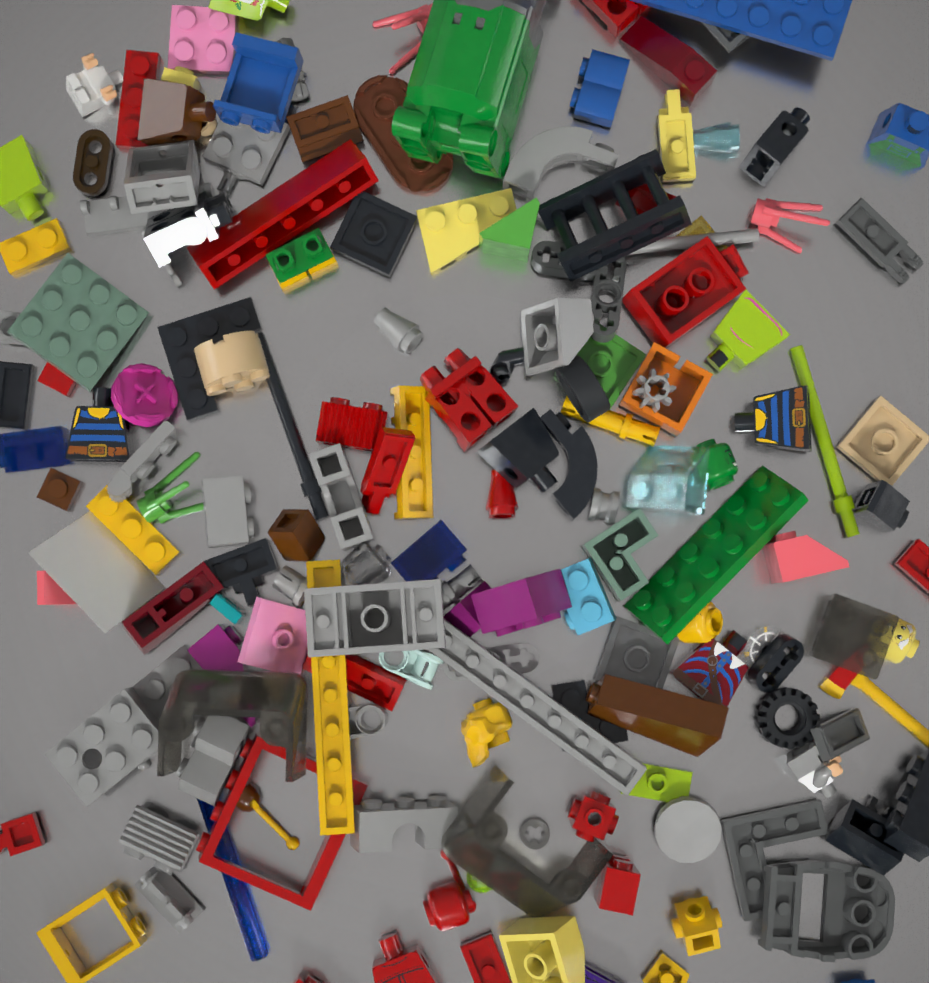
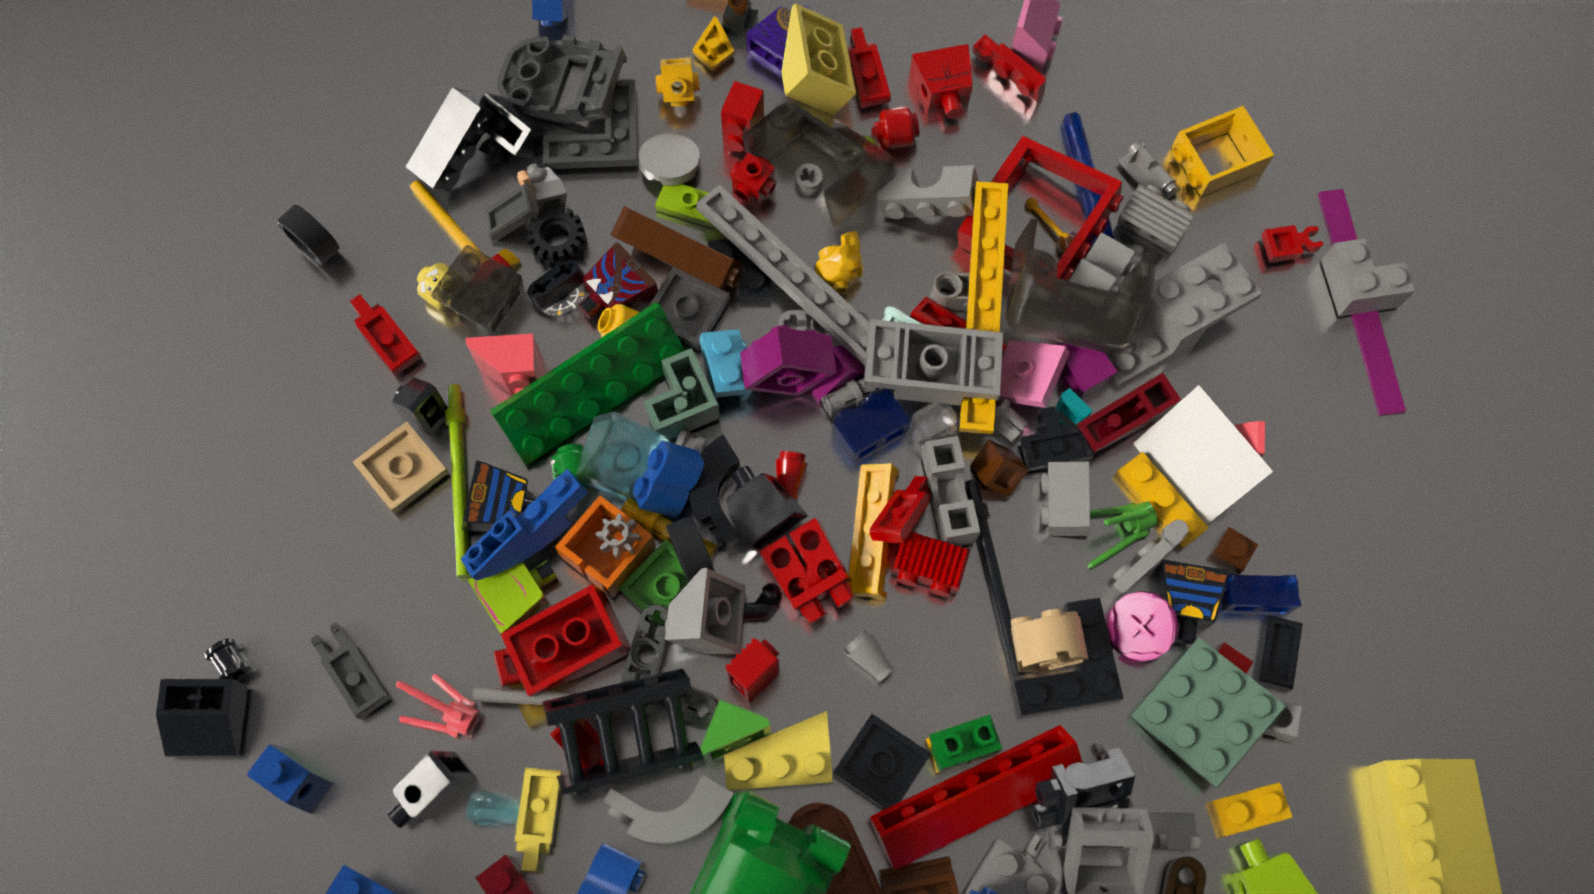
camera: 175 degrees left, 15 degrees down
none -> blue slope [460,469,589,581]
none -> blue brick [633,440,704,518]
none -> red brick [726,638,780,703]

